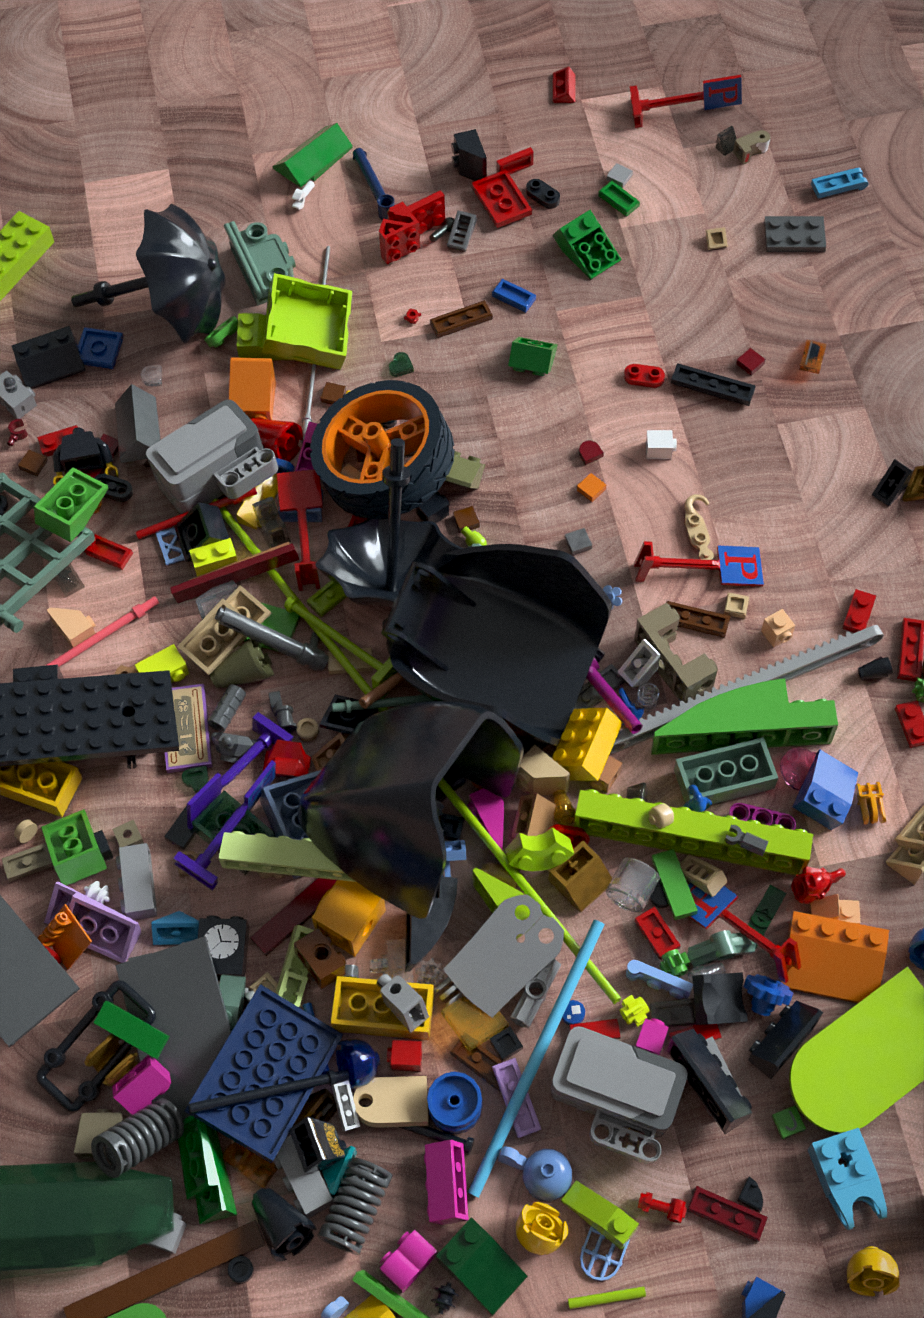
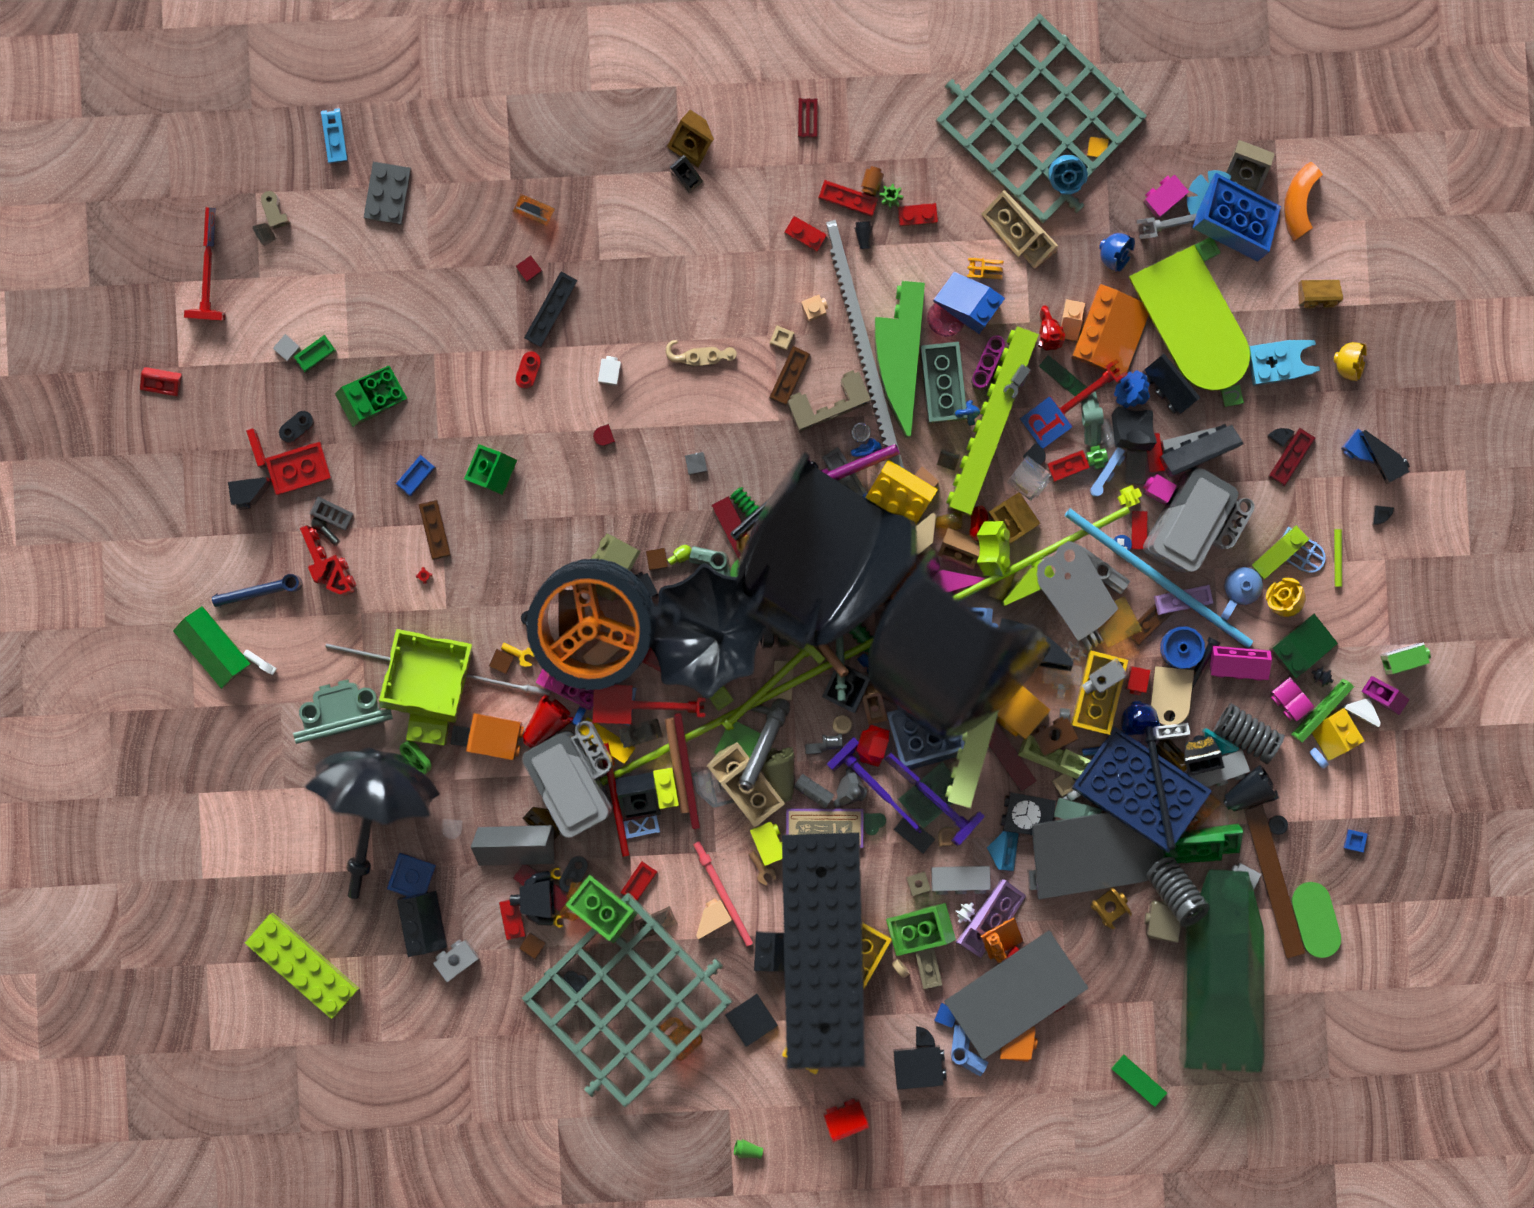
camera: 80 degrees left, 25 degrees up
dark red piece [7,419,28,447] -> none
black bar [36,980,156,1112] -> none
green tile [93,1001,170,1059] -> none
black tile [94,830,114,861] -> none
dark pink brick [112,1055,171,1114] -> none
clear green tile [389,352,414,377] -> none
black tile [490,1026,523,1061] -> none
orange tile [577,473,607,502] -> none
light blue plant [603,585,622,610] -> none
white slope [618,639,660,687] -> none
piece [634,541,764,587] -> none
red bar [637,1192,687,1223] -> none
tan piece [649,804,674,829] -> none
bright green tile [651,849,698,920] -> none
tan slope [680,854,727,897] -> none
tan slope [705,227,728,250] -> none

